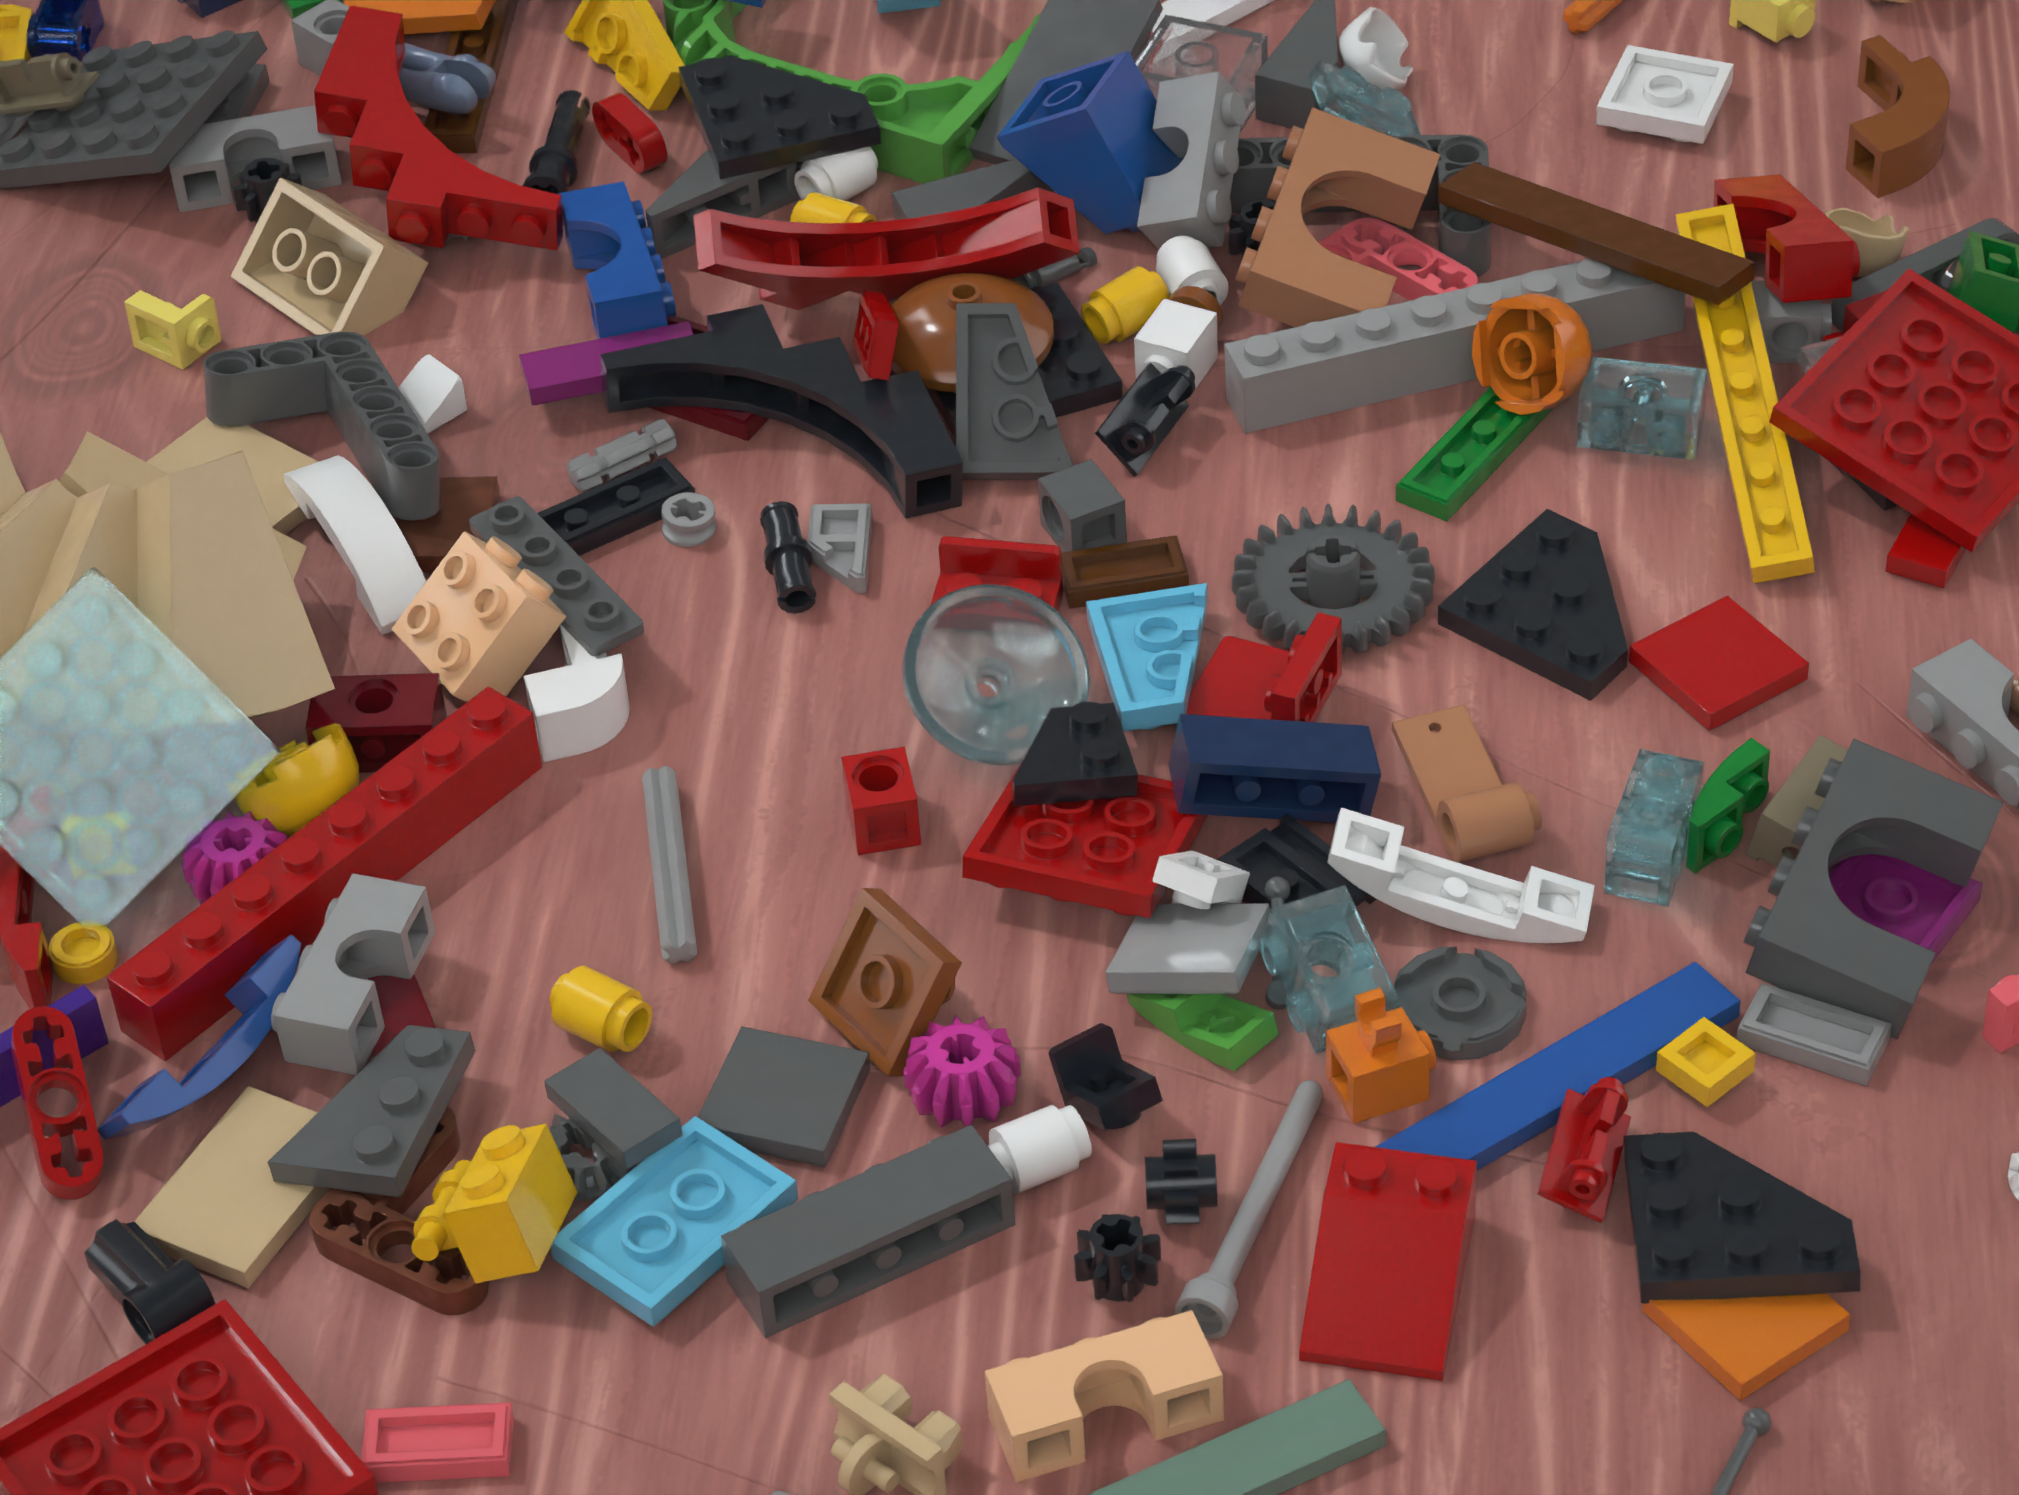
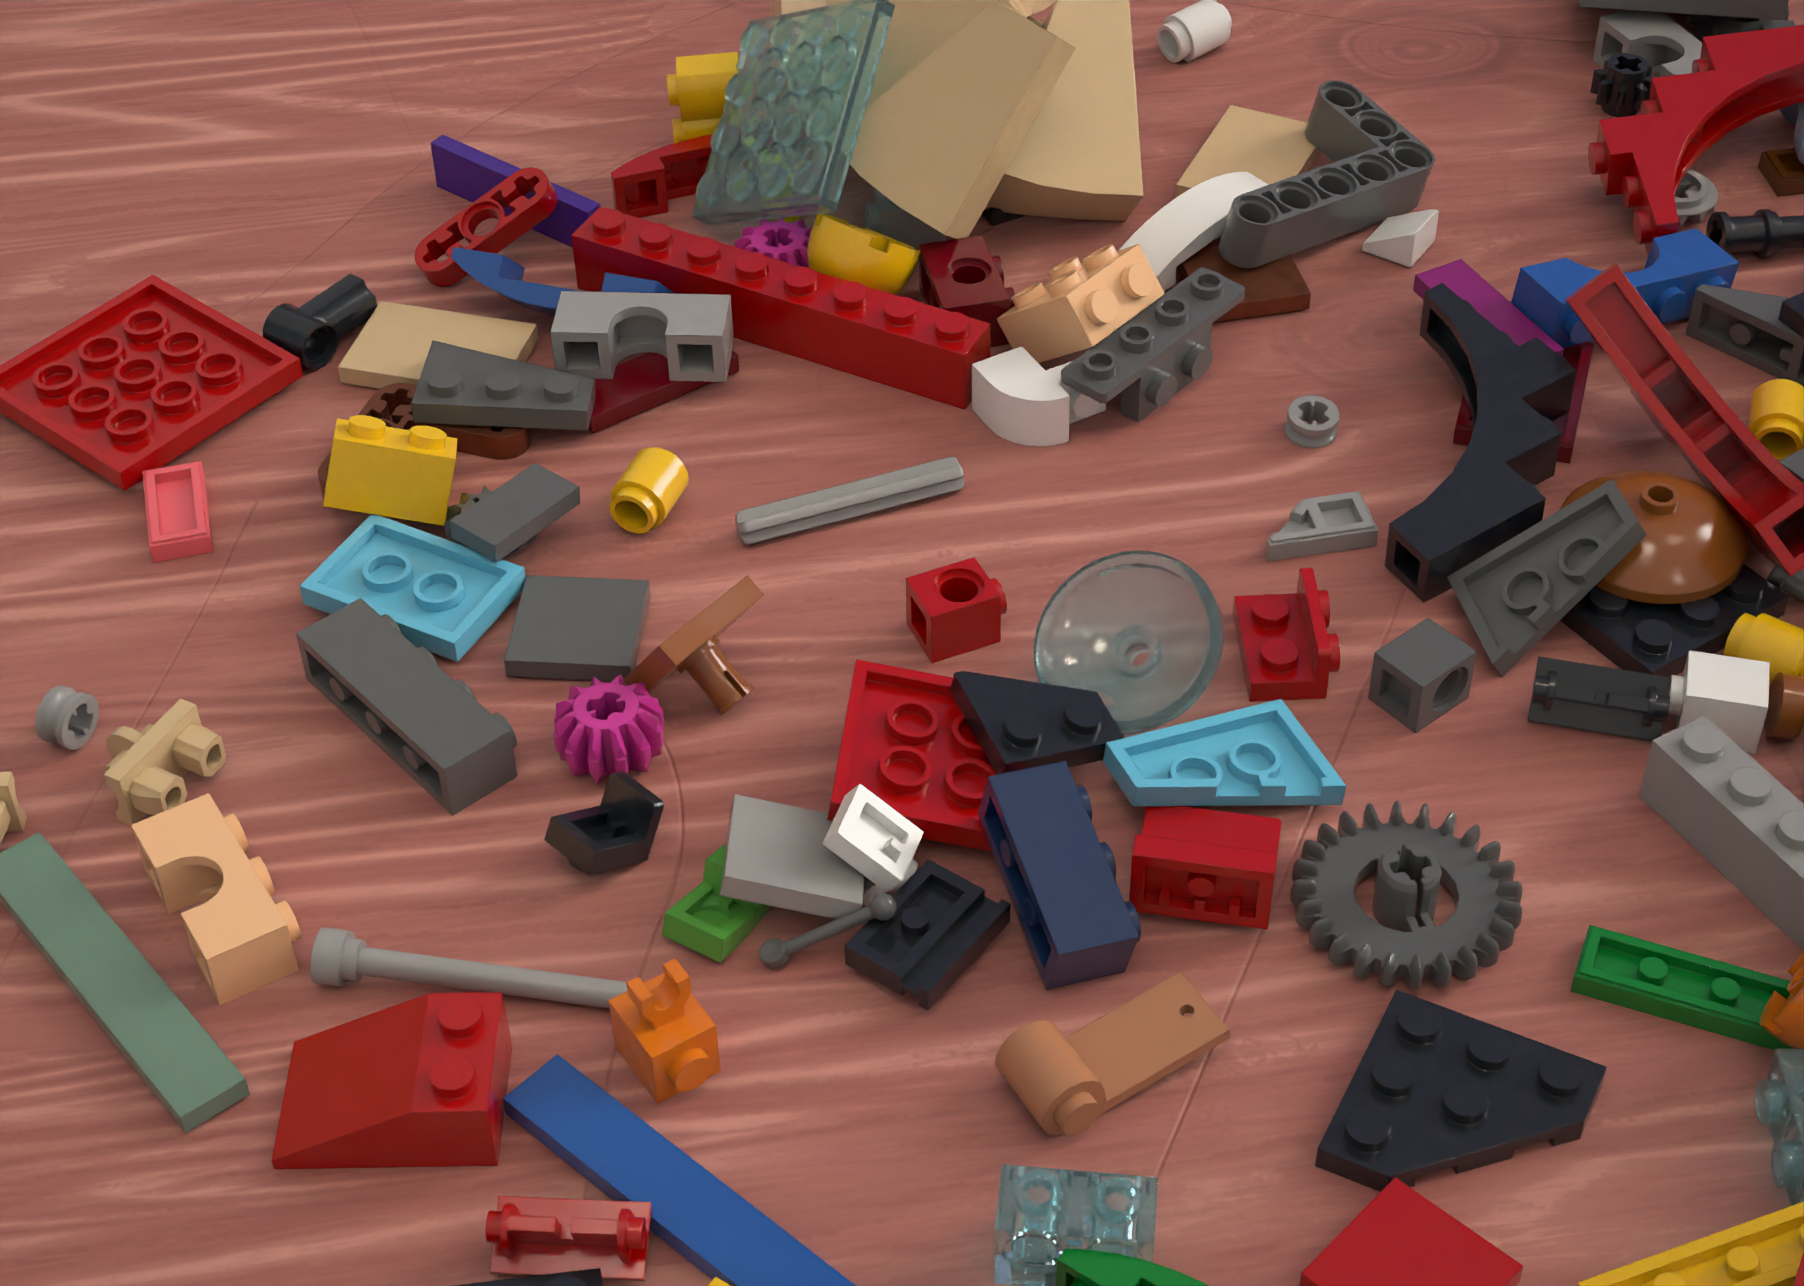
camera: 75 degrees right, 0 degrees up
yellow tile [48,921,118,984] -> none
light yellow bracket [124,290,221,370] -> none
tan slope [230,177,428,336] -> none
black tile [537,457,695,556] -> none
light grey axle [566,419,677,492] -> none
black pin [760,501,817,613] -> none
red tile [852,290,899,381] -> none
white brick [987,1105,1092,1194] -> none
reddish brown tile [1061,535,1189,609] -> none
black gear [1074,1214,1161,1302] -> none
black gear [1145,1139,1217,1225] -> none
clear light blue brick [1259,885,1399,1053] -> none
white slope [1327,807,1595,943] -> none
dark grey tile [1391,946,1527,1060] -> none

